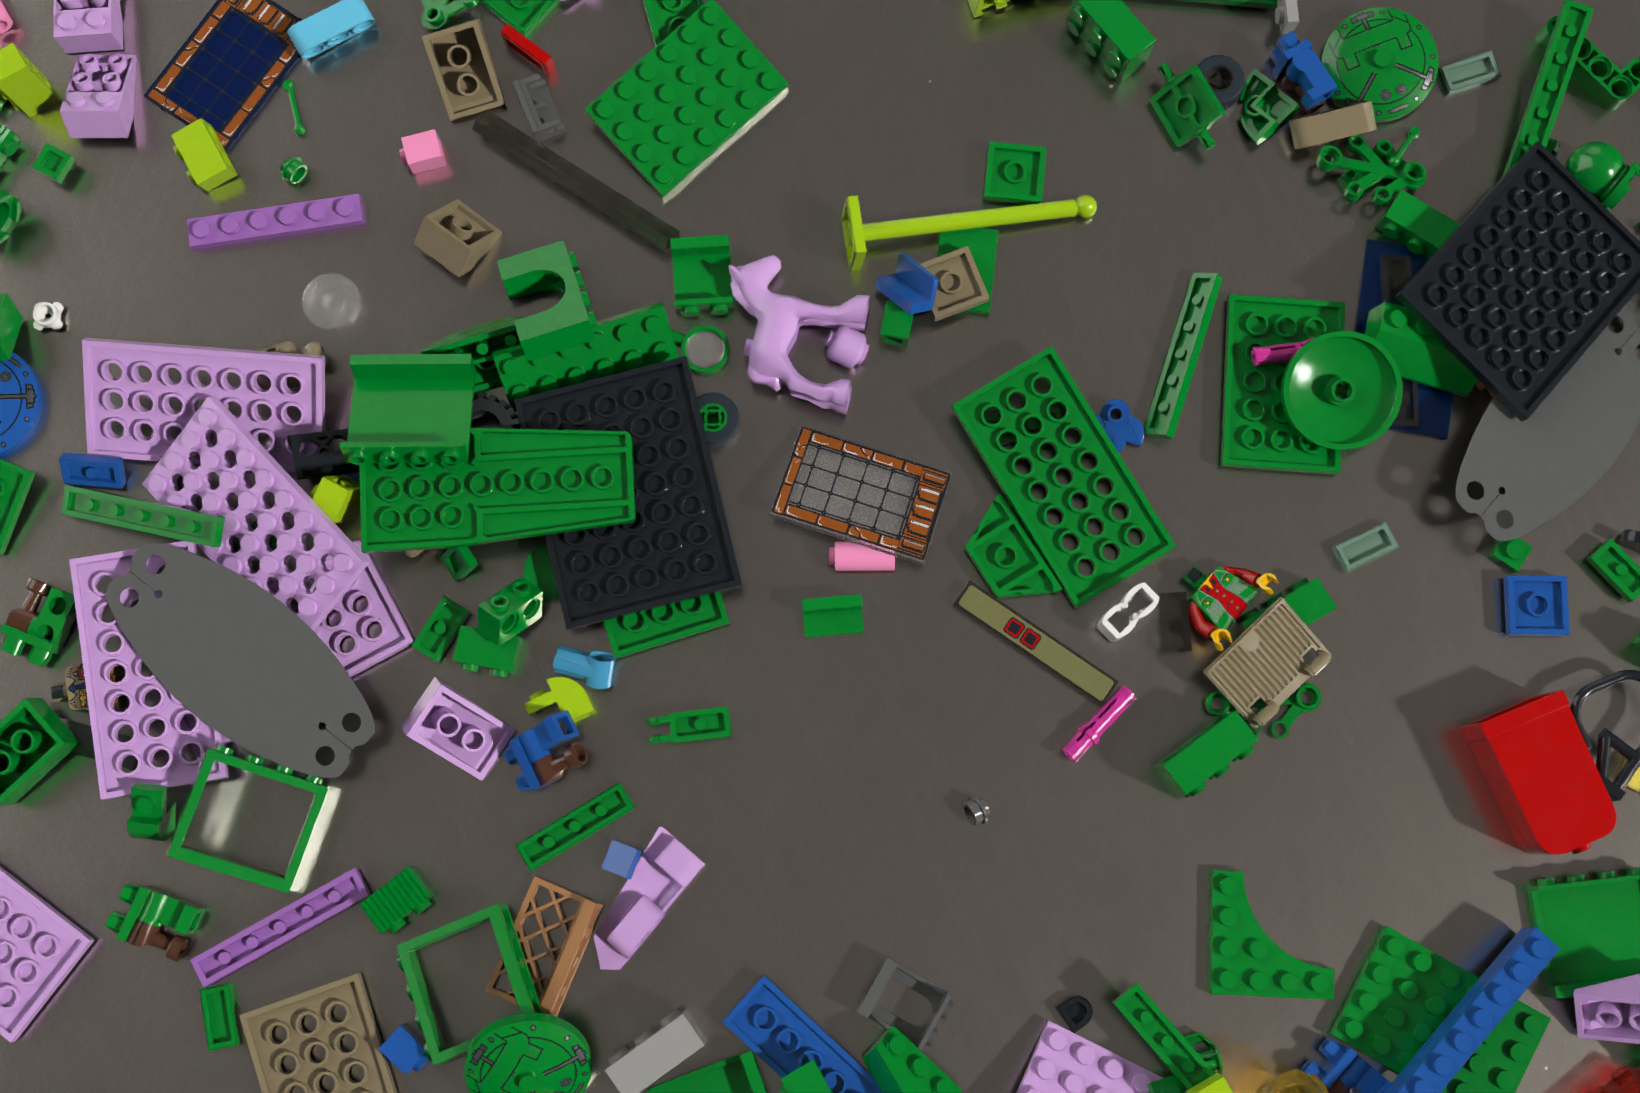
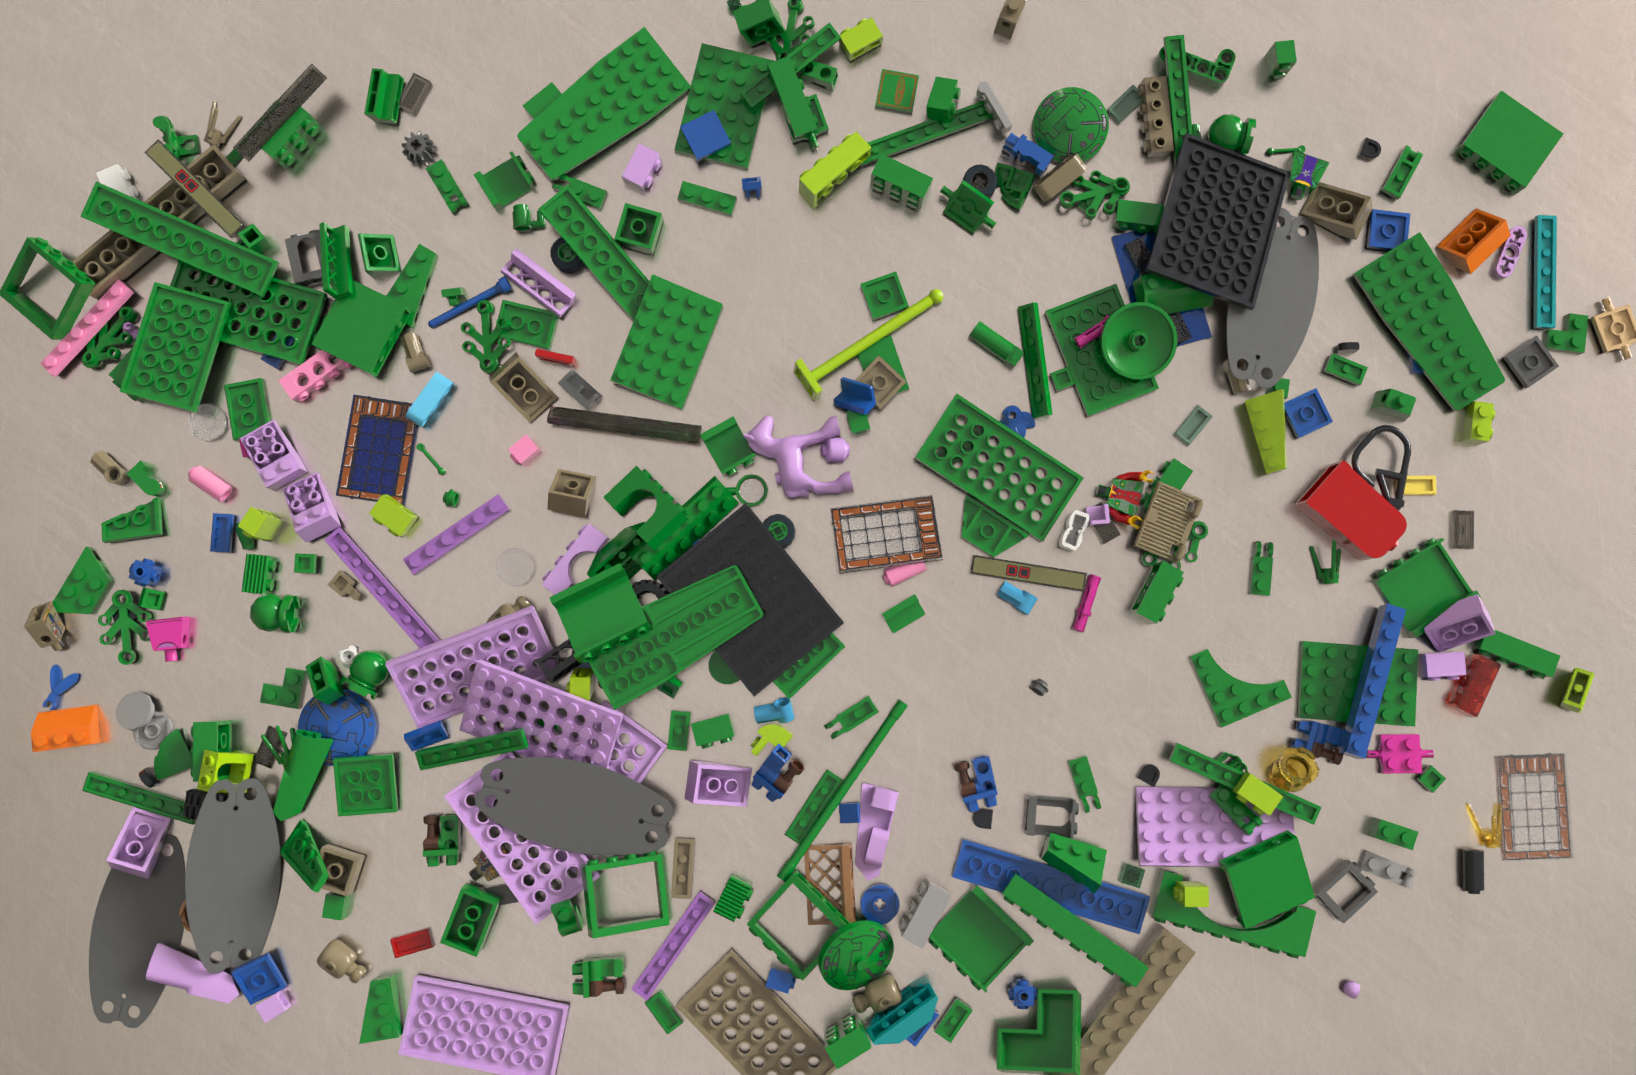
camera: 25 degrees left, 5 degrees up
green brick [477,577,543,647] -> none
green hinge [1388,126,1421,167] -> none
none -> medium lavender plate [325,527,462,678]
none -> dark tan plate [328,570,365,602]
none -> green tile [340,650,389,700]
none -> lavender arch [542,524,609,595]
none -> dark tan plate [671,838,695,899]
none -> green piece [777,699,908,882]
none -> blue plate [860,884,900,924]
none -> blue hips [953,755,998,812]
none -> green piece [969,321,1024,367]
none -> black tile [972,808,993,829]
none -> dark azure piece [997,581,1038,615]
none -> green plate [1050,367,1075,392]
none -> green hinge [1067,756,1101,813]
none -> lavender panel [1085,504,1110,526]
none -> dark tan brick [1138,76,1174,157]
none -> dark tan piece [1223,358,1251,394]
none -> lime wedge [1245,389,1287,474]
none -> green hinge [1249,541,1274,596]
none -> green plant [1310,540,1341,584]
none -> lavender brick [1419,652,1466,681]

